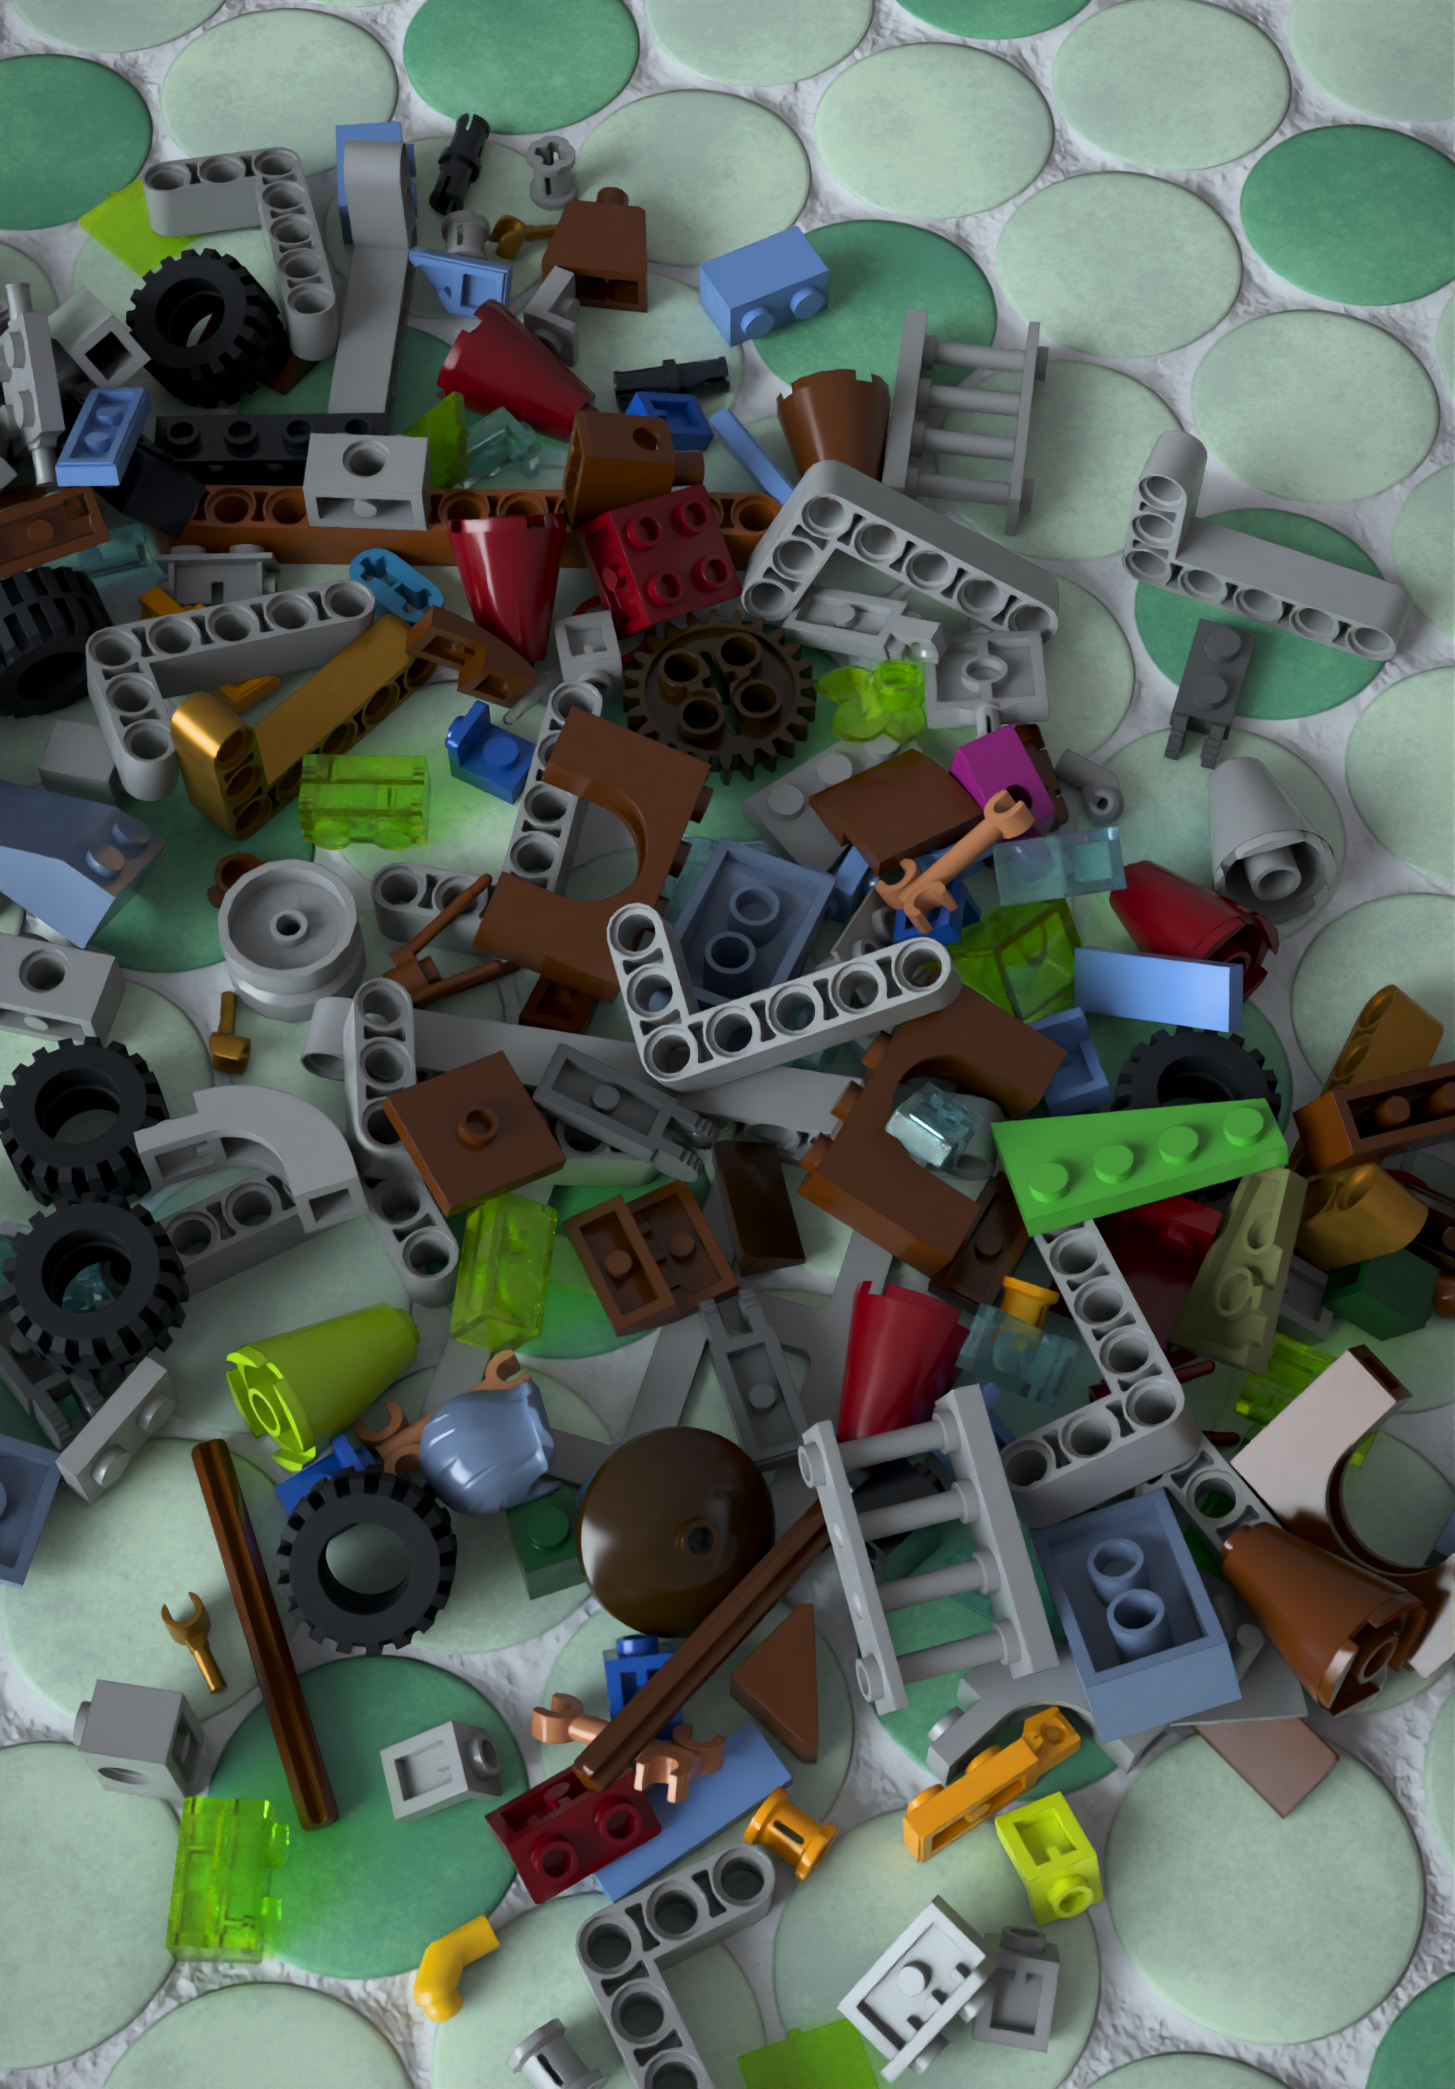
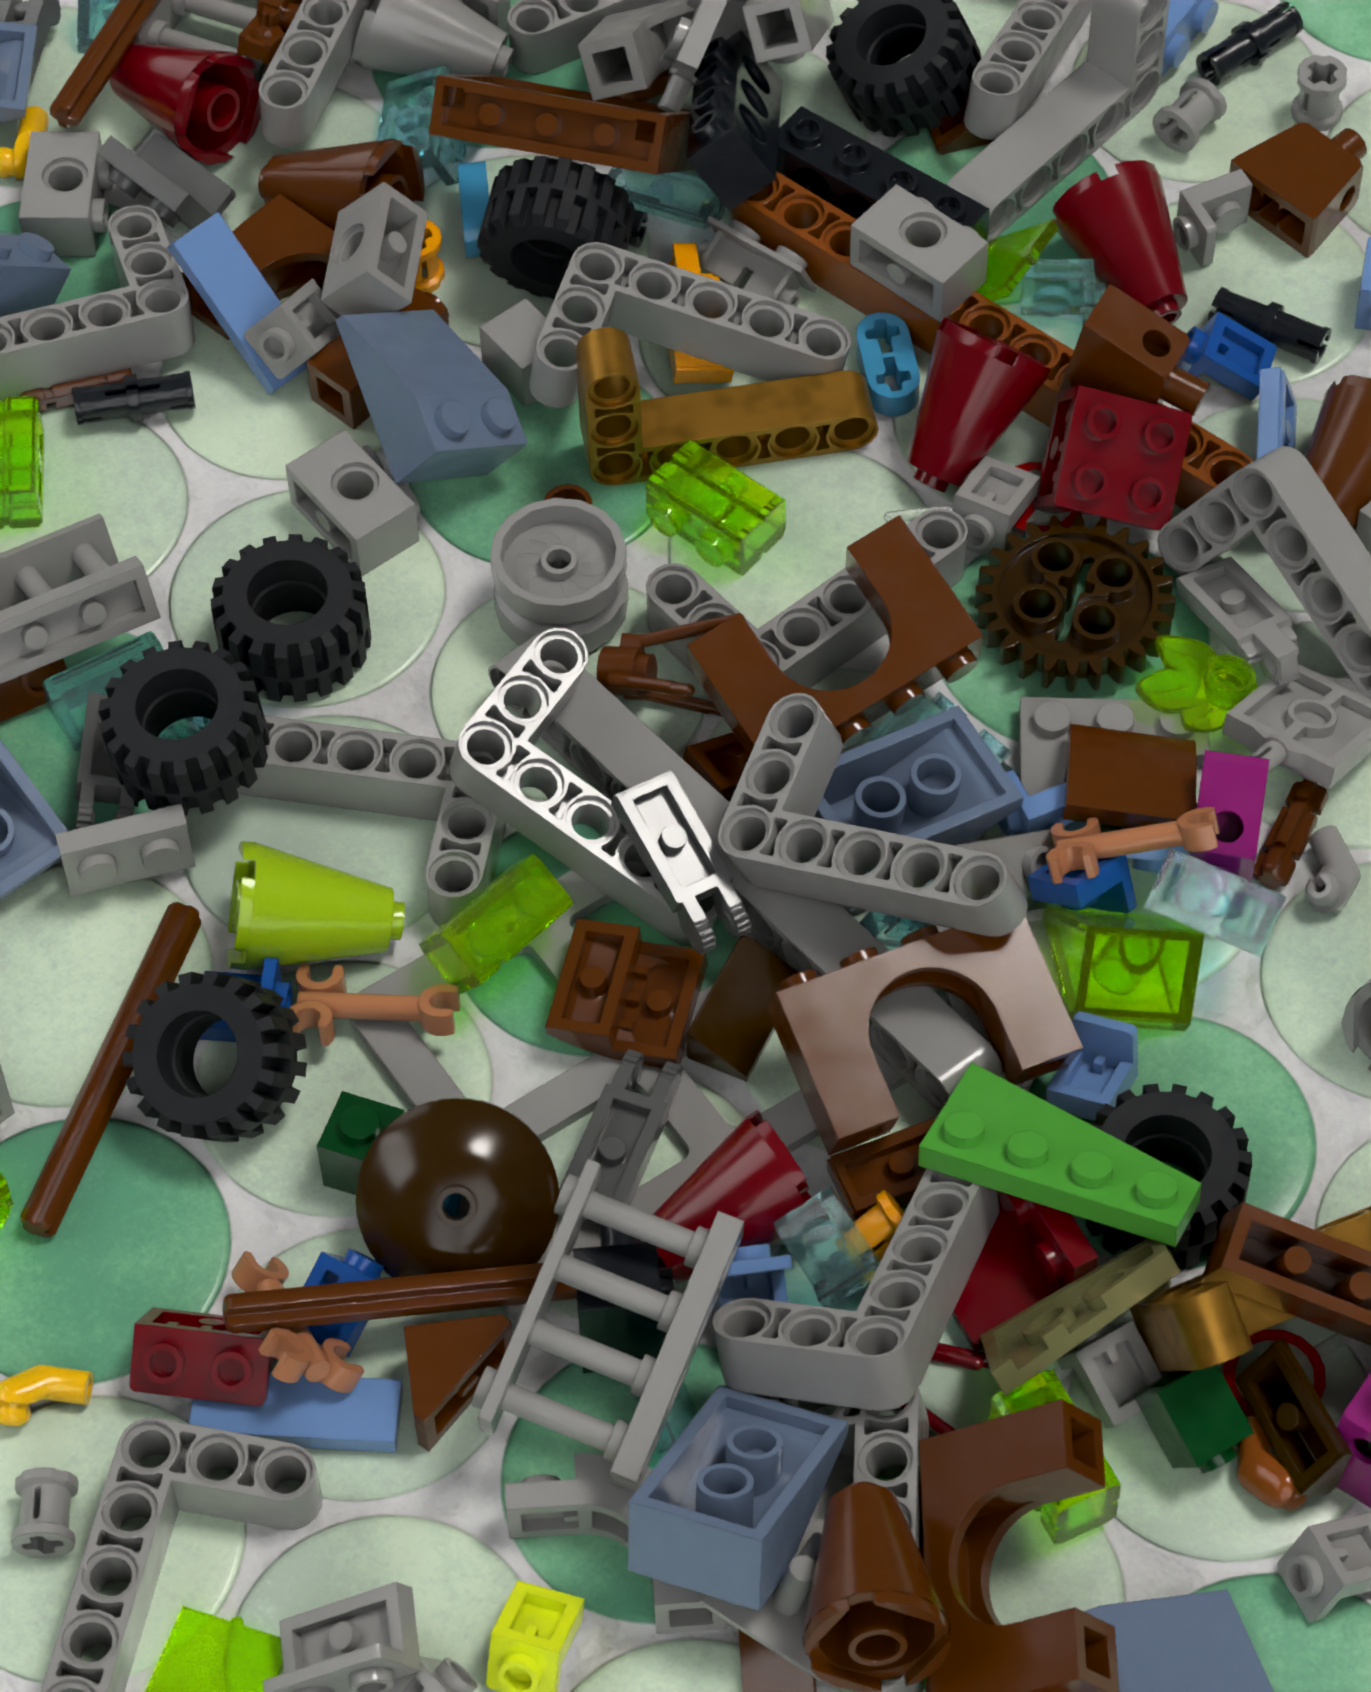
camera: 40 degrees right, 5 degrees down
medium blue tile [55,388,151,487] -> none
light grey arch [133,1085,370,1234] -> none
pearl gold hand [161,1592,227,1694] -> none
pearl gold hand [209,991,251,1075] -> none
light grey bracket [379,1720,502,1823] -> none
reddish brown plate [382,1050,567,1218] -> none
reddish brown slope [405,605,539,709] -> none
medium blue tile [409,246,513,321] -> none
sand blue hair [419,1379,562,1516] -> none
blue bracket [445,700,536,805] -> none
pearl gold hand [489,215,558,260] -> none
light orange bush [743,1786,839,1883] -> none
clear light blue bracket [884,1081,983,1170] -> none
light orange hinge [903,1705,1081,1863] -> none
medium blue tile [1074,945,1243,1032] -> none
dark red cone [1109,860,1280,1003] -> none

